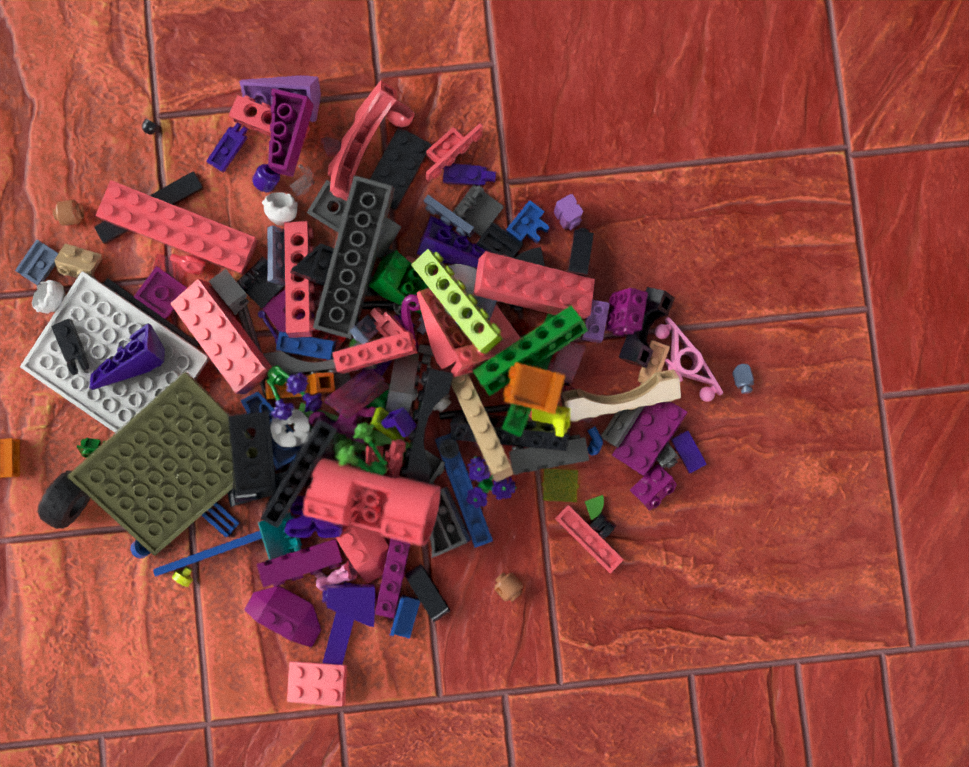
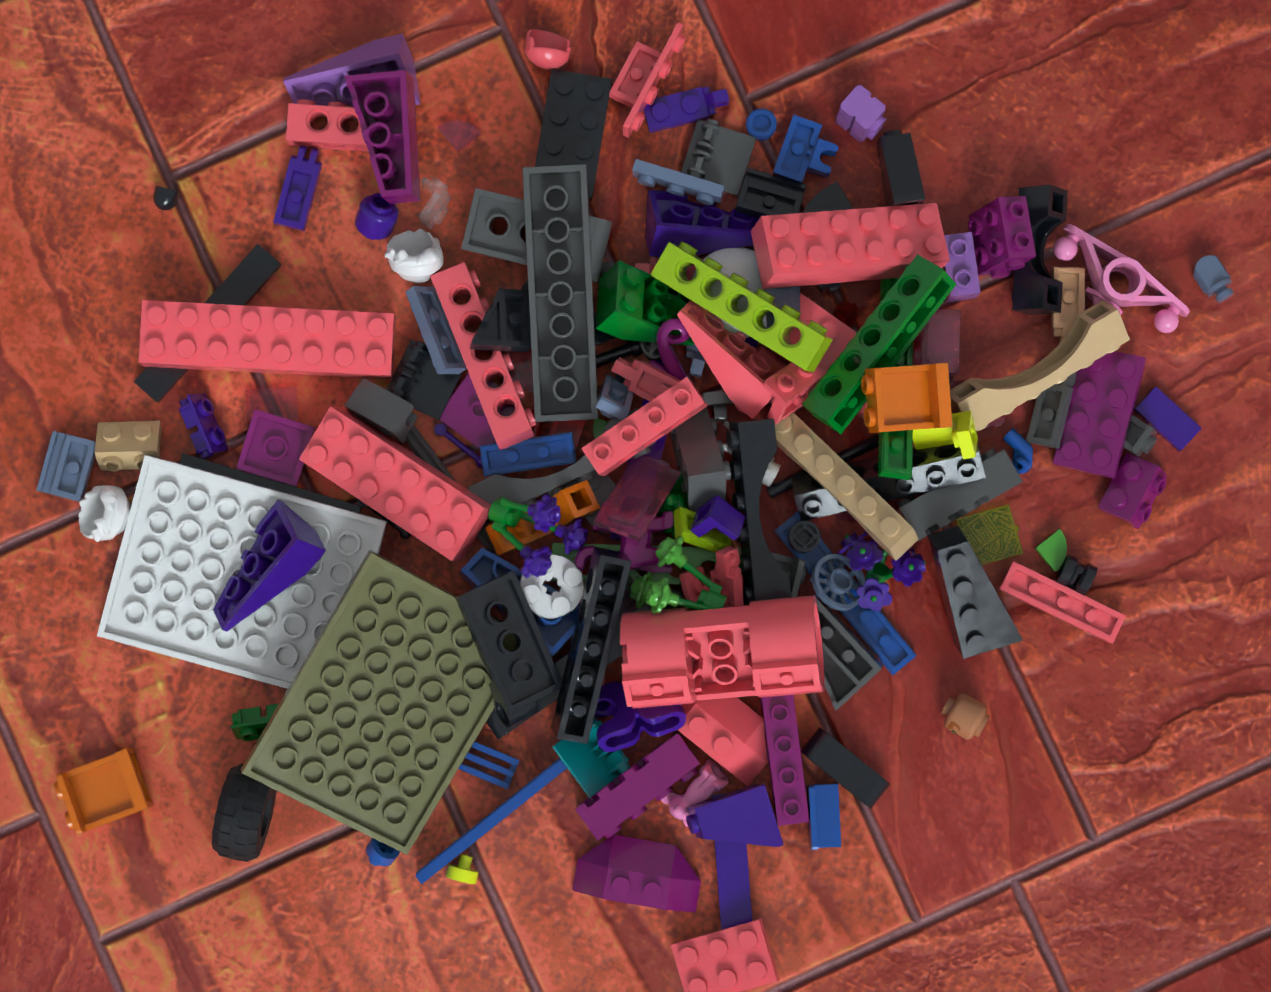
camera: 20 degrees left, 0 degrees up
black hinge [51,319,89,375] -> none
nougat head [53,200,84,226] -> none
coral piece [170,253,206,275] -> none
coral arch [328,80,397,201] -> none
none -> dark purple hinge [179,393,228,459]
none -> blue tile [746,109,777,141]
none -> sand blue wheel [810,554,865,611]
none -> black wedge [928,526,1023,659]

